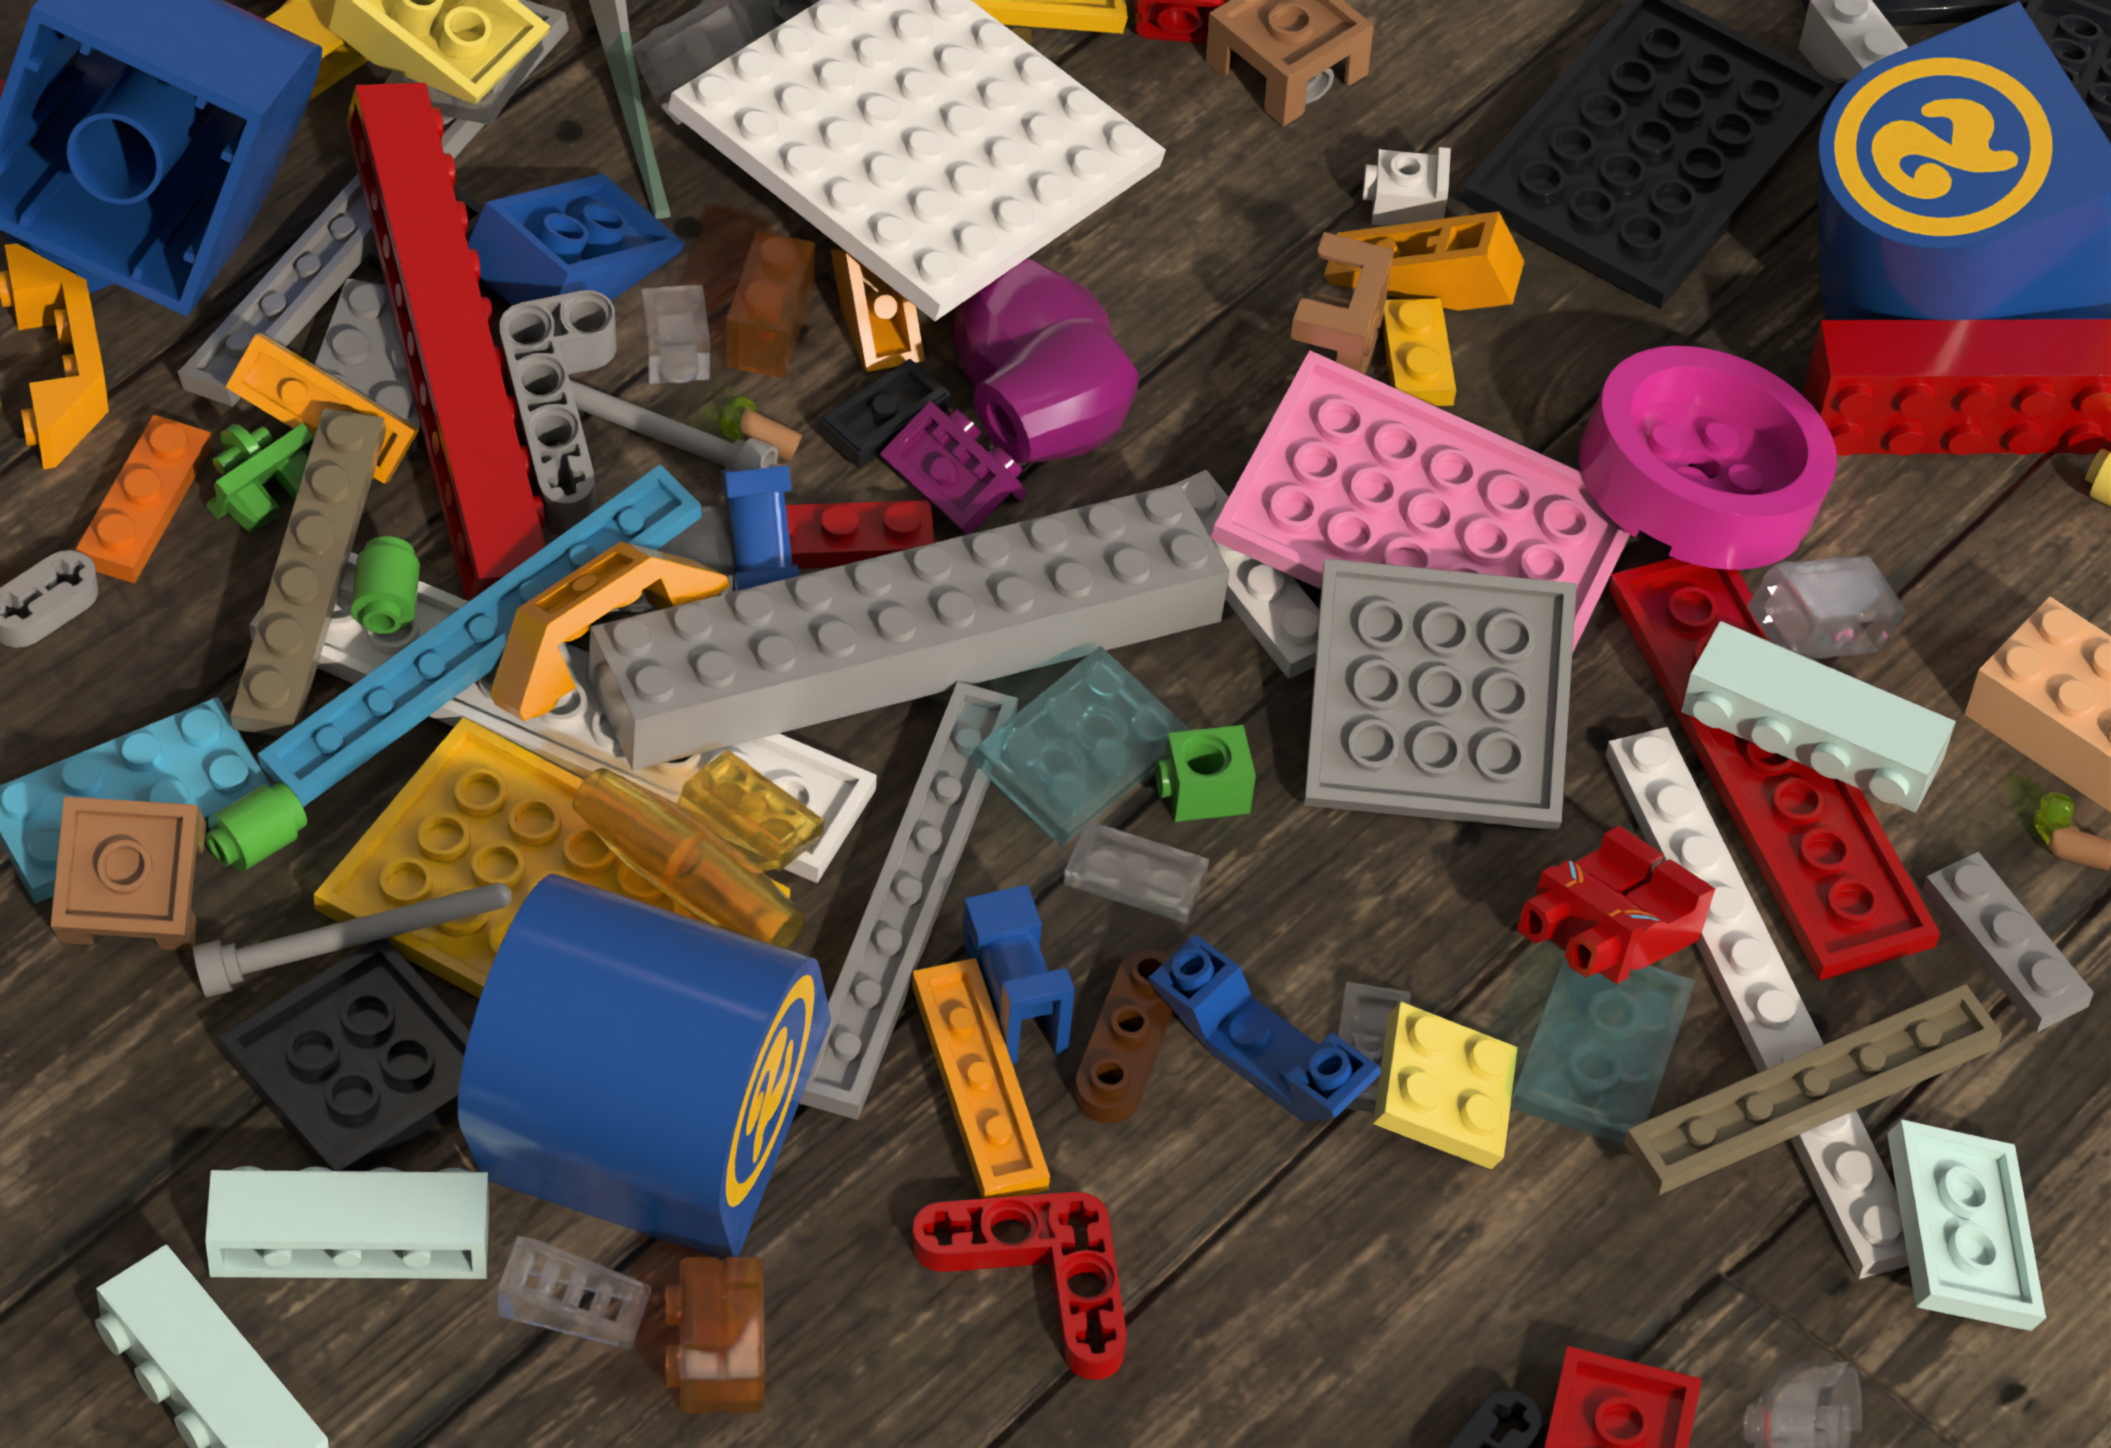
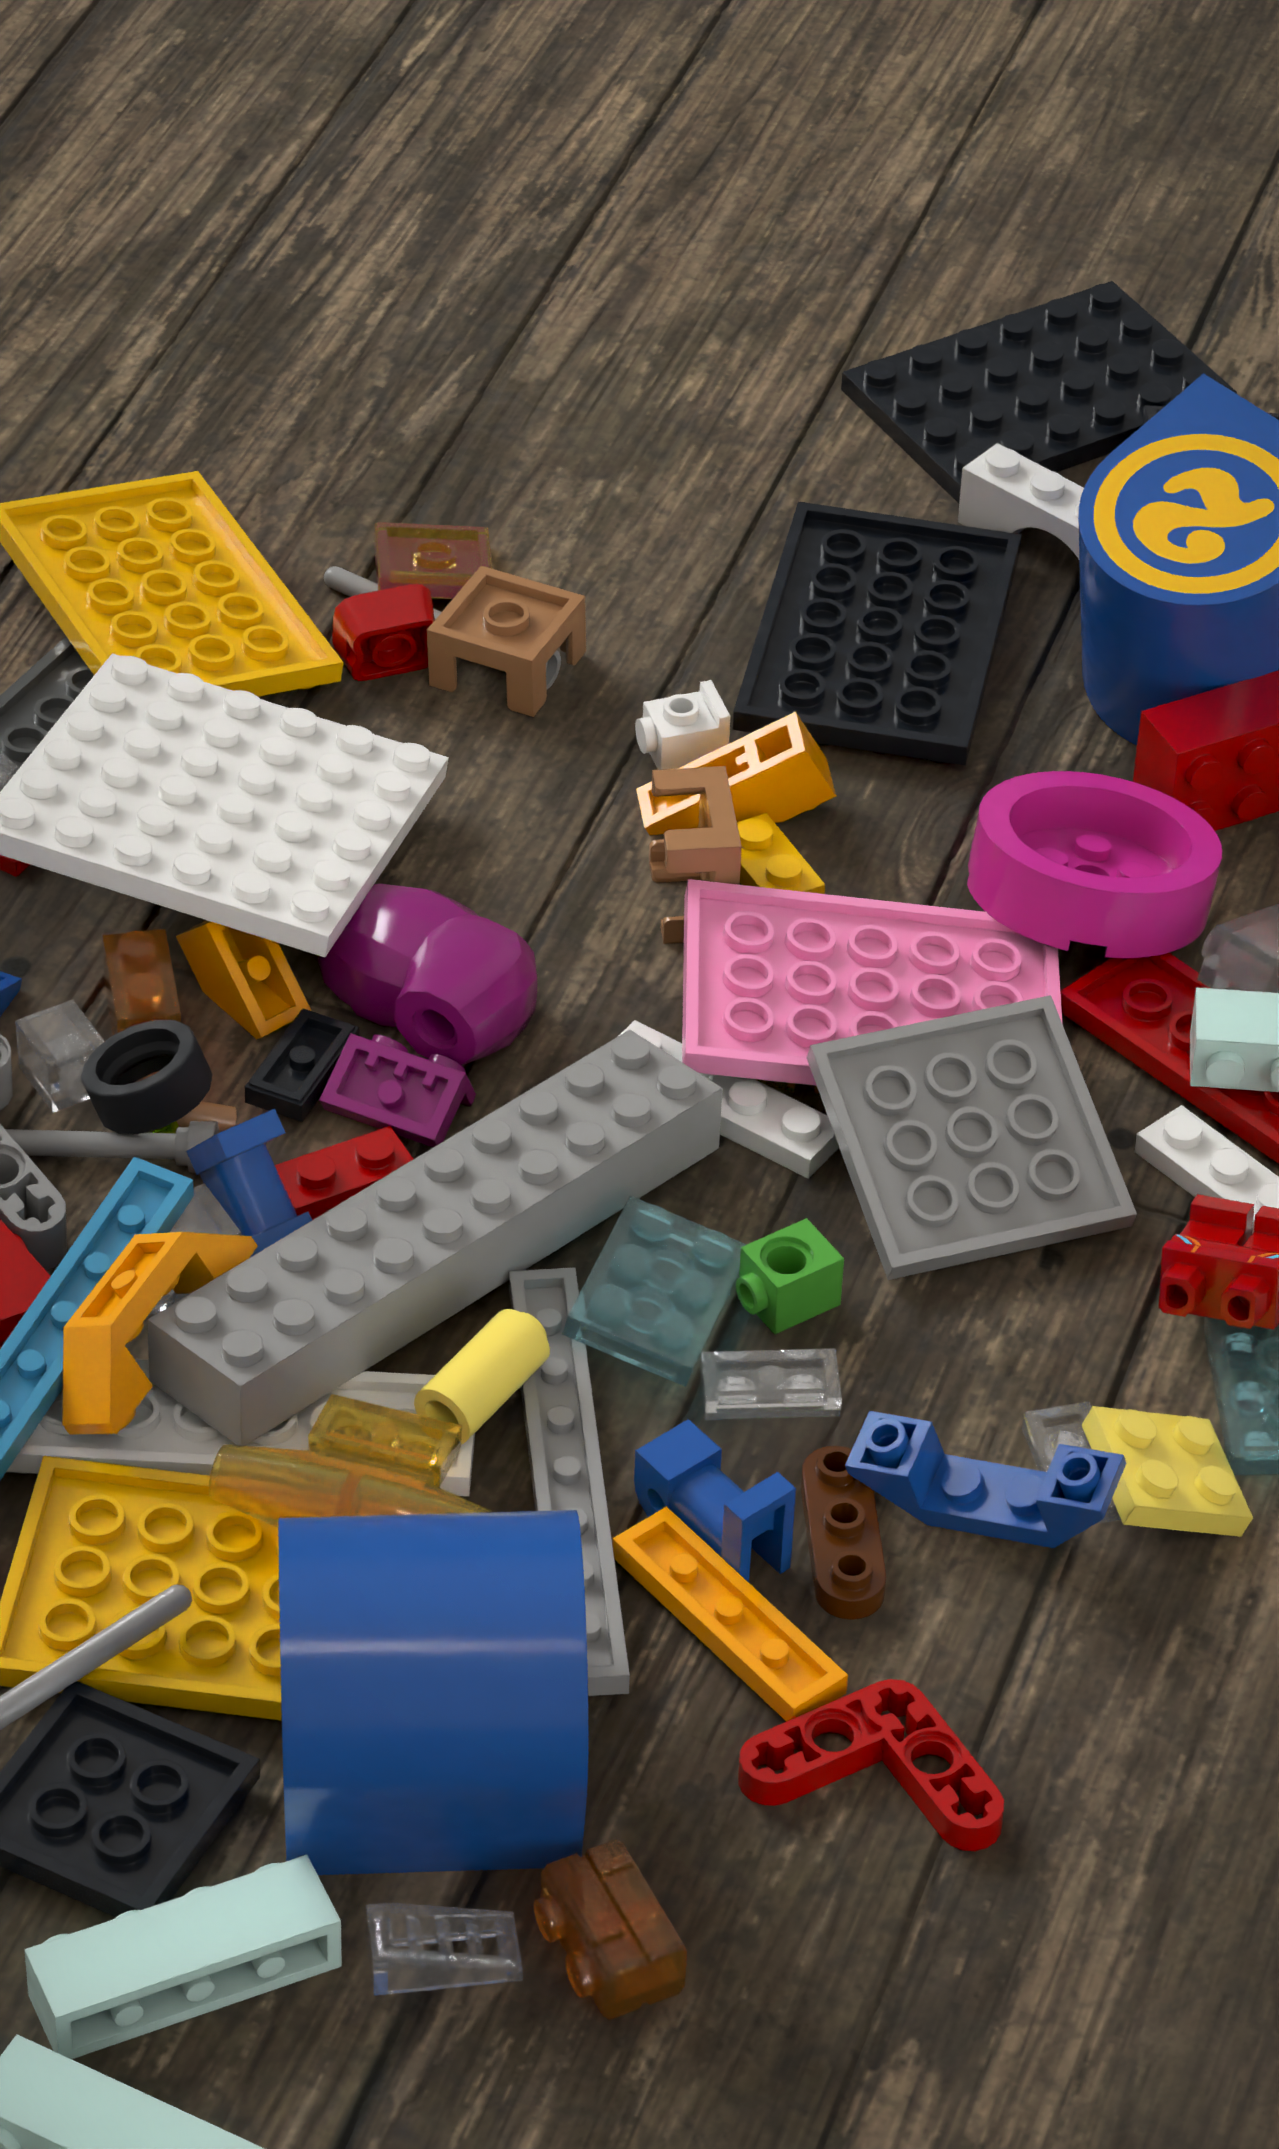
camera: 20 degrees left, 10 degrees down
none -> black tyre [81,1020,213,1134]
none -> light yellow brick [414,1309,550,1445]

